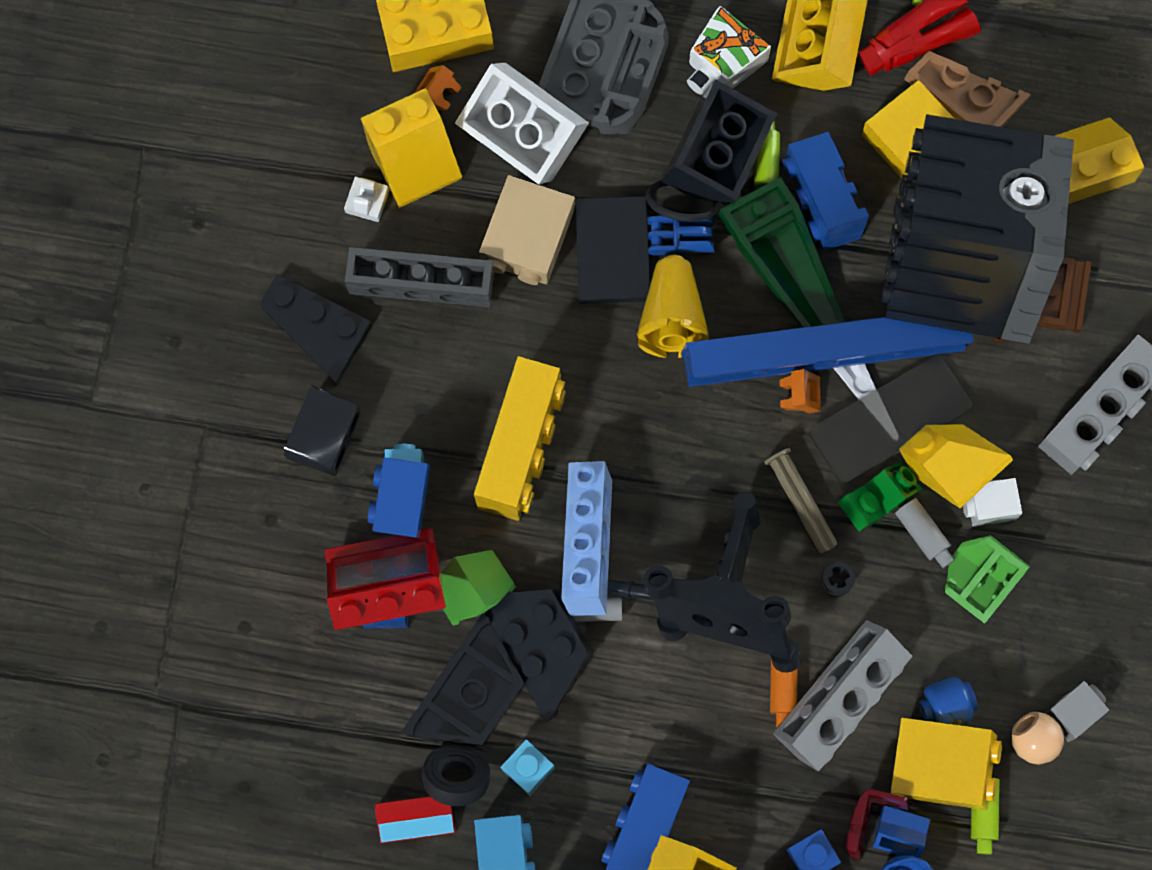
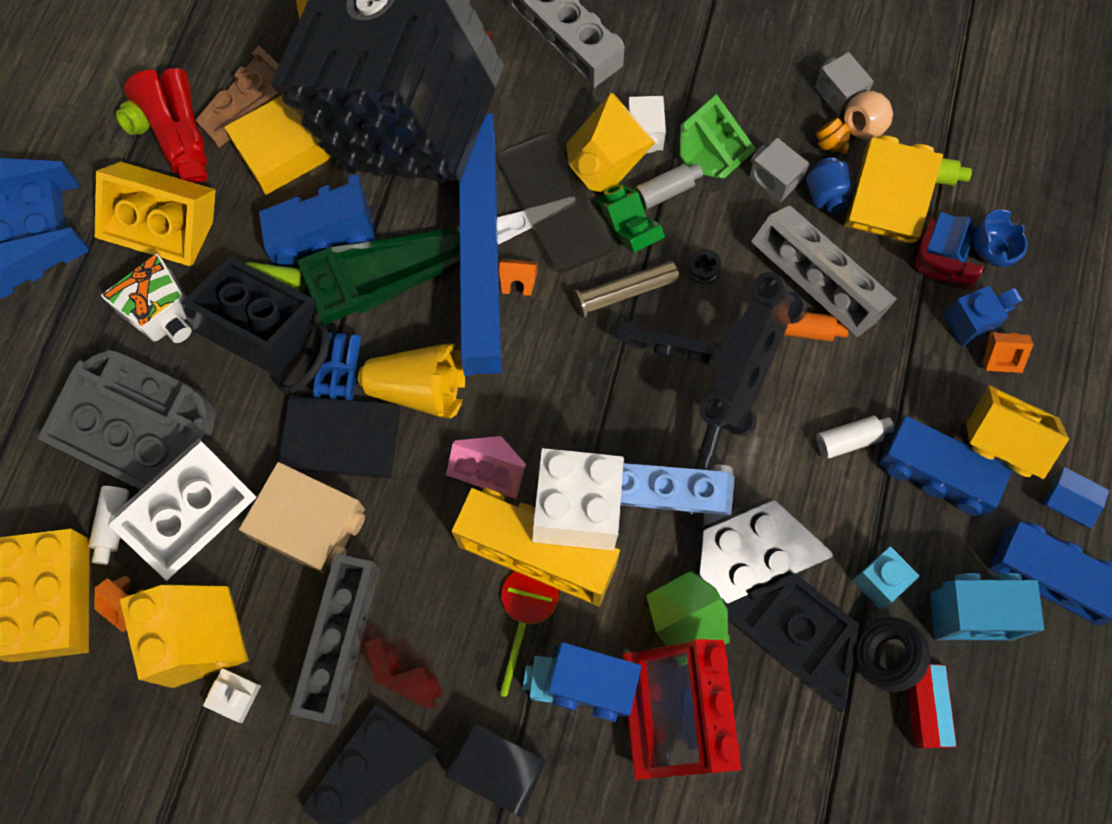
camera: 85 degrees left, 5 degrees down
none -> white cylinder [88,486,130,565]
none -> clear red slope [365,638,442,711]
none -> bright pink slope [446,436,526,499]
none -> red piece [500,571,559,697]
none -> white brick [532,448,624,551]
none -> light grey brick [749,138,809,203]
none -> light orange plate [815,117,850,154]
none -> white cylinder [816,416,894,459]

